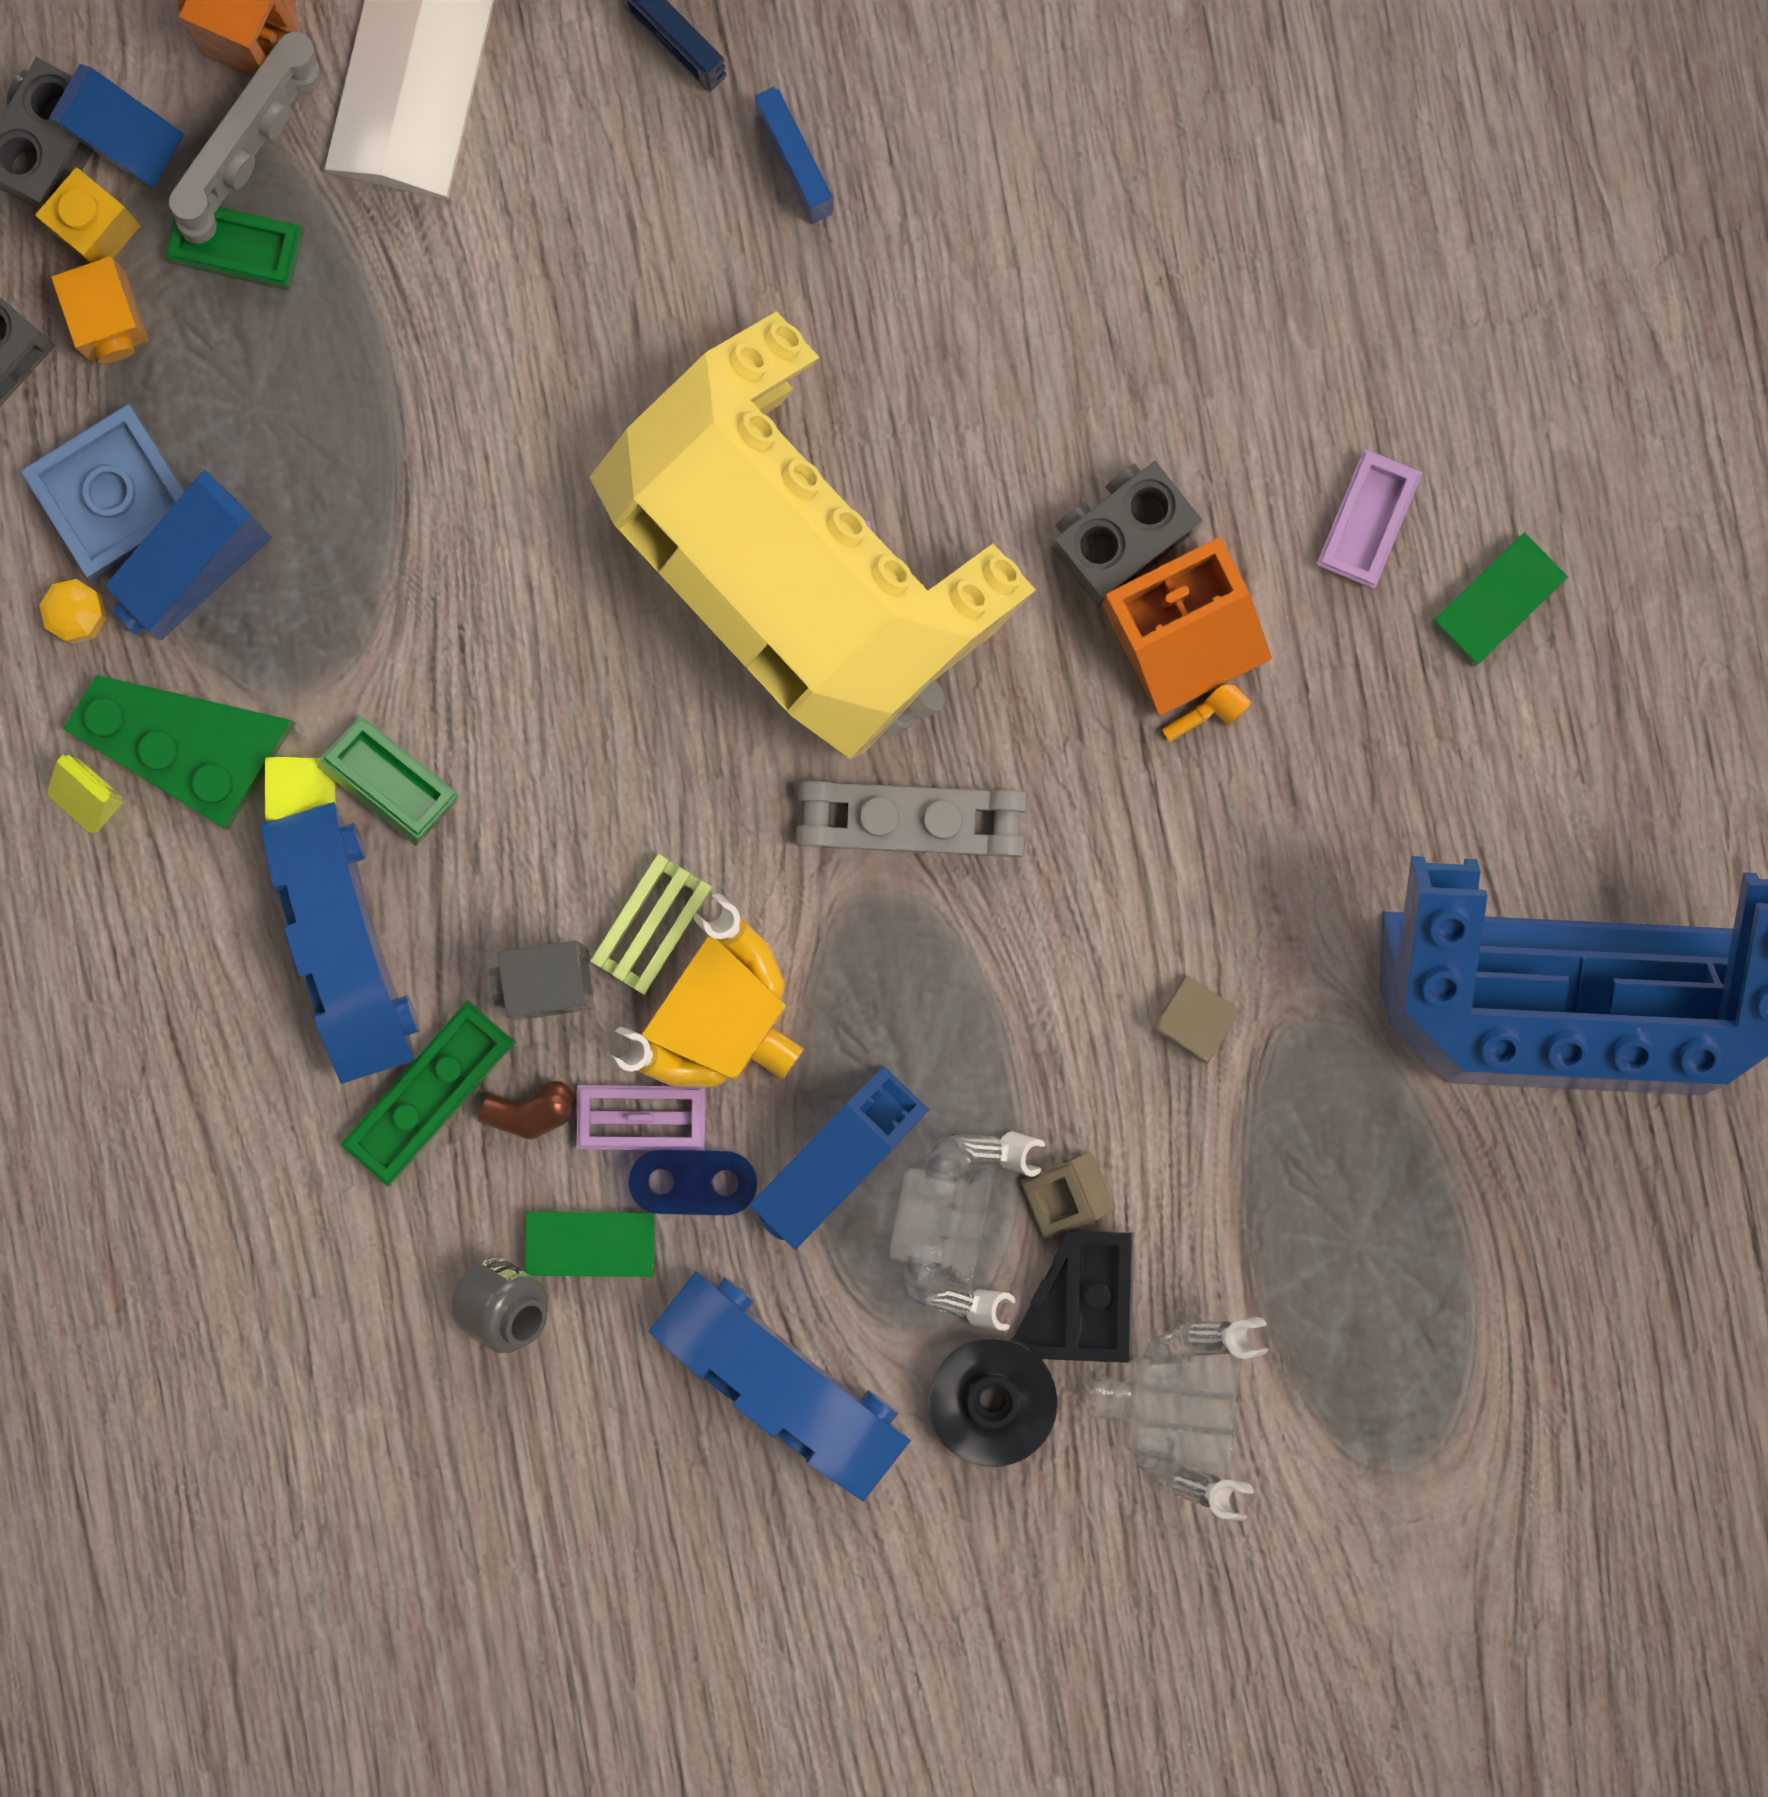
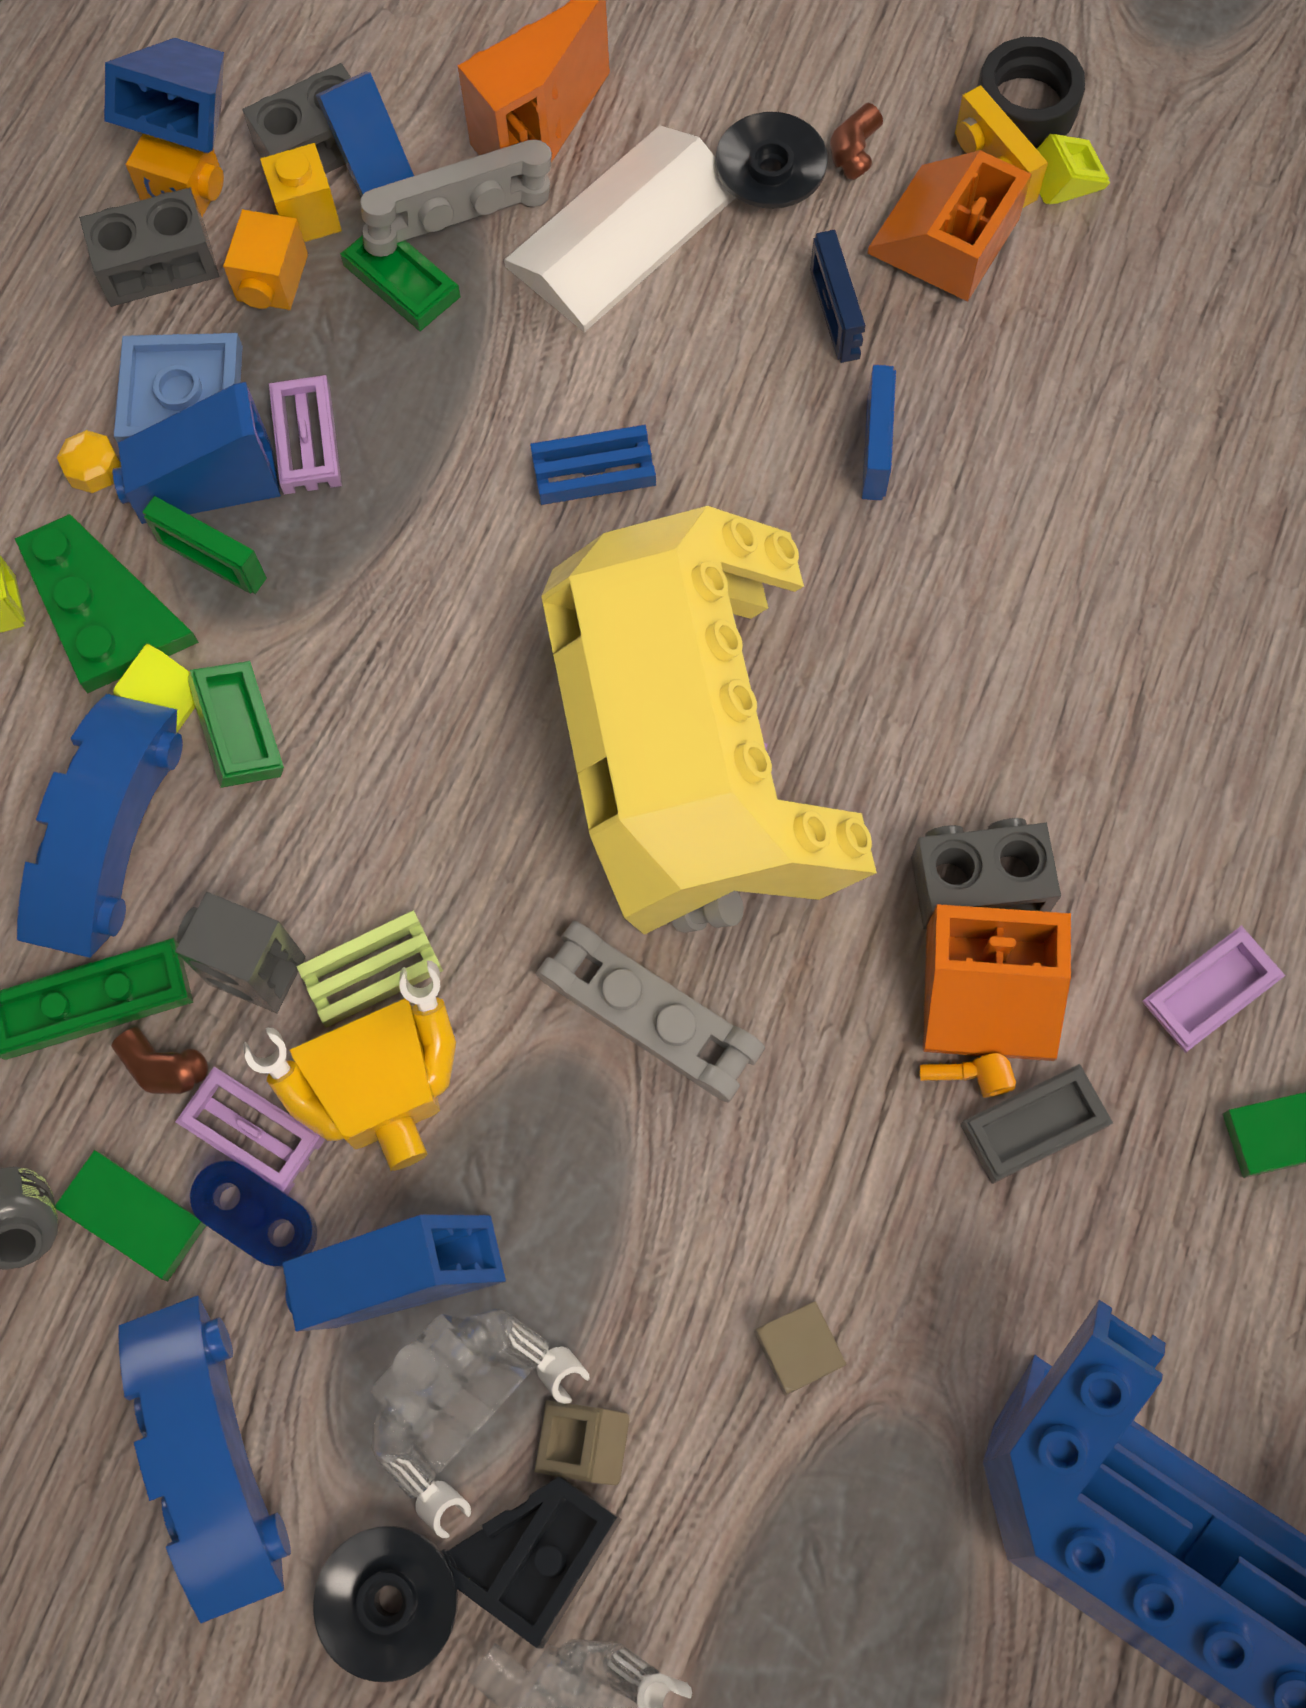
camera: 35 degrees right, 15 degrees down
none -> green tile [143,496,267,594]
none -> lavender tile [269,375,342,495]
none -> blue tile [530,424,656,505]
none -> dark grey tile [960,1064,1113,1184]

